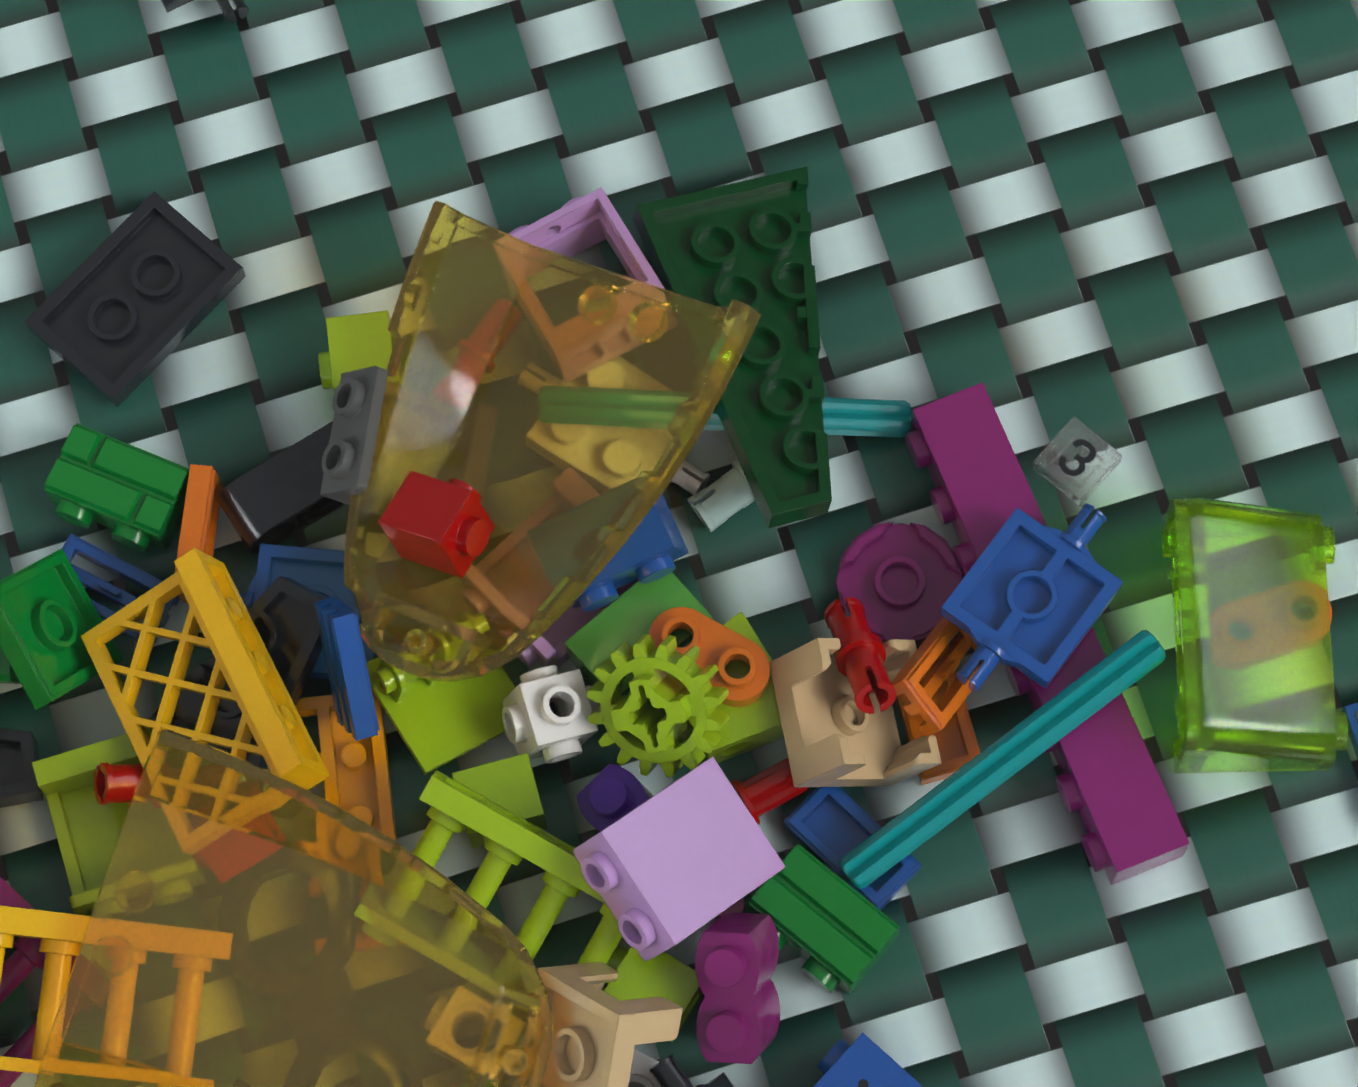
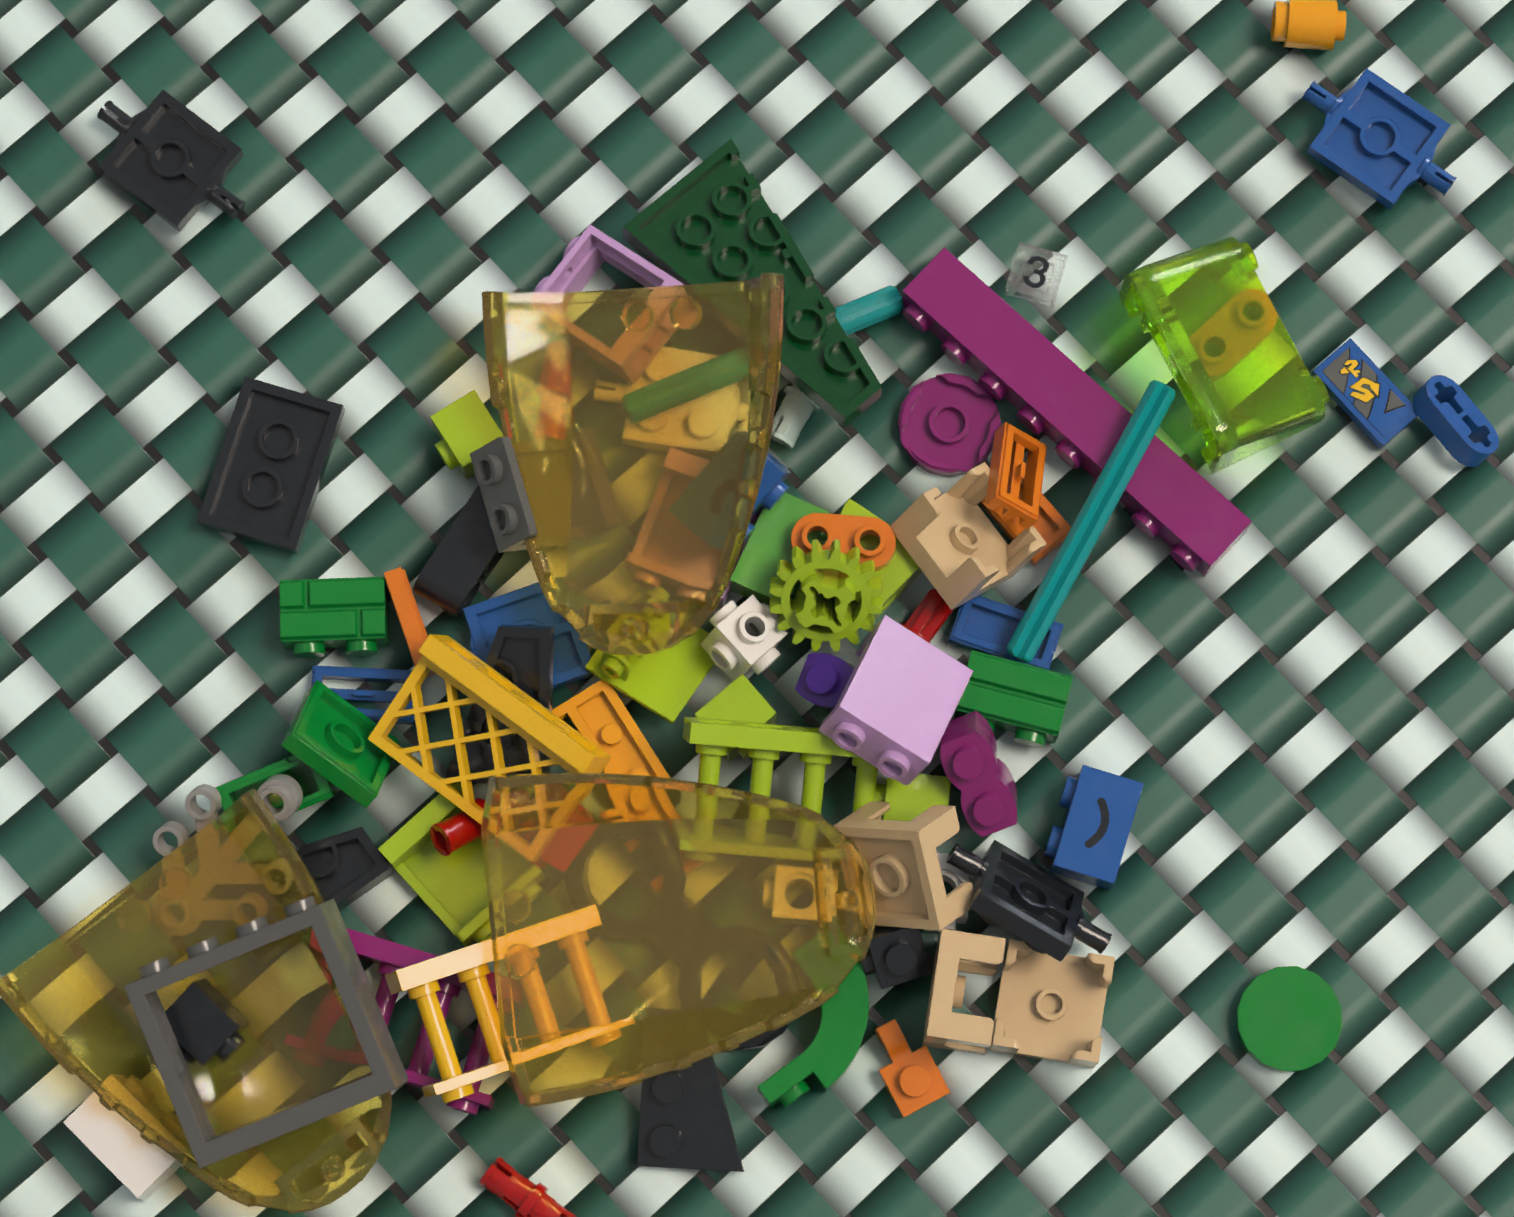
camera: 30 degrees left, 5 degrees up
blue tile [314,596,379,741] -> none
red brick [378,471,495,578] -> none
red pin [824,597,897,714] -> none
blue plate [940,503,1123,692] -> none

